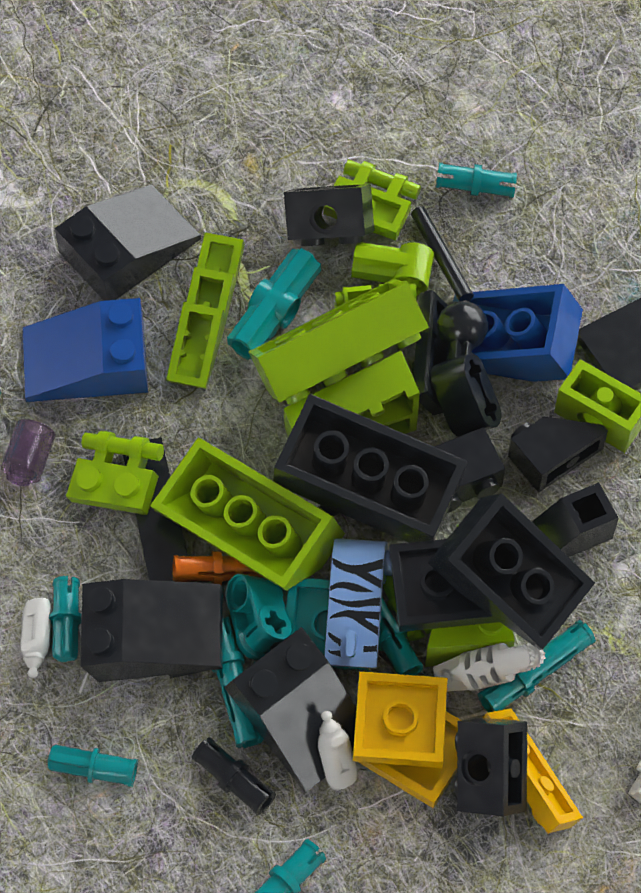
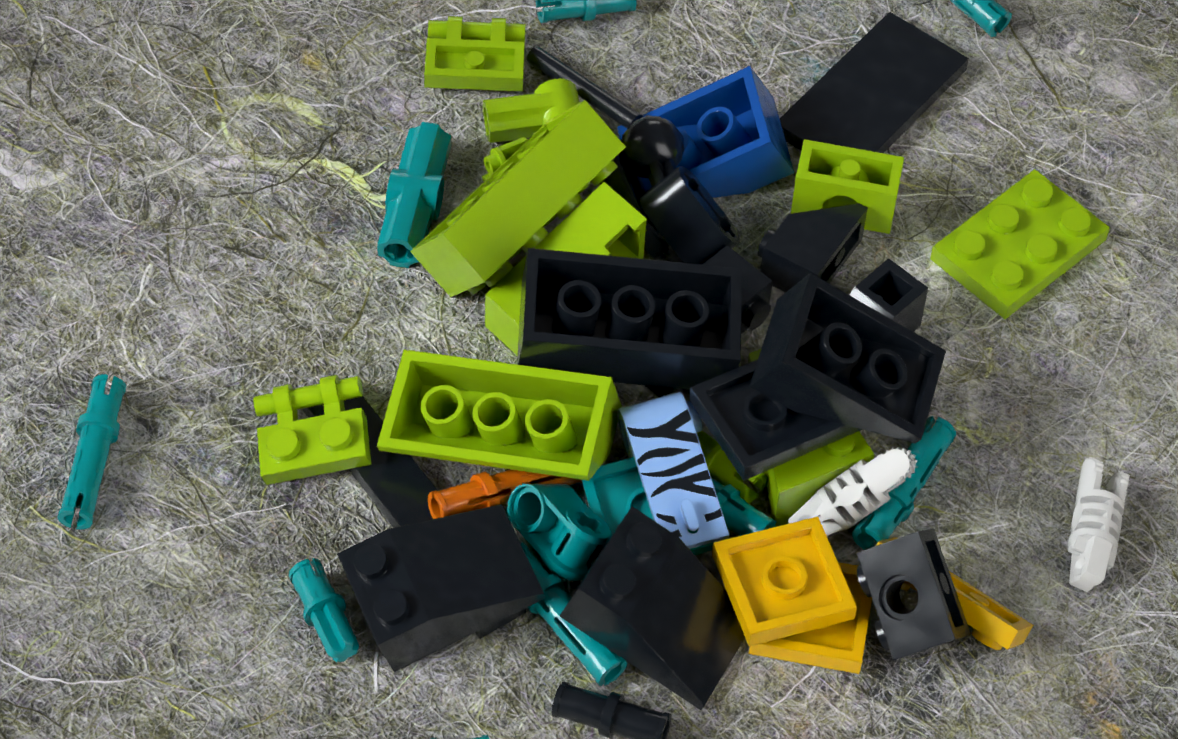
camera: 25 degrees left, 10 degrees down
clear purple brick [1,419,56,486] -> none
white piece [20,598,52,678] -> none
blue slope [23,298,148,402] -> none
black slope [55,184,201,301] -> none
lime slope [166,232,245,389] -> none
black brick [284,183,375,246] -> none
white piece [318,711,357,790] -> none

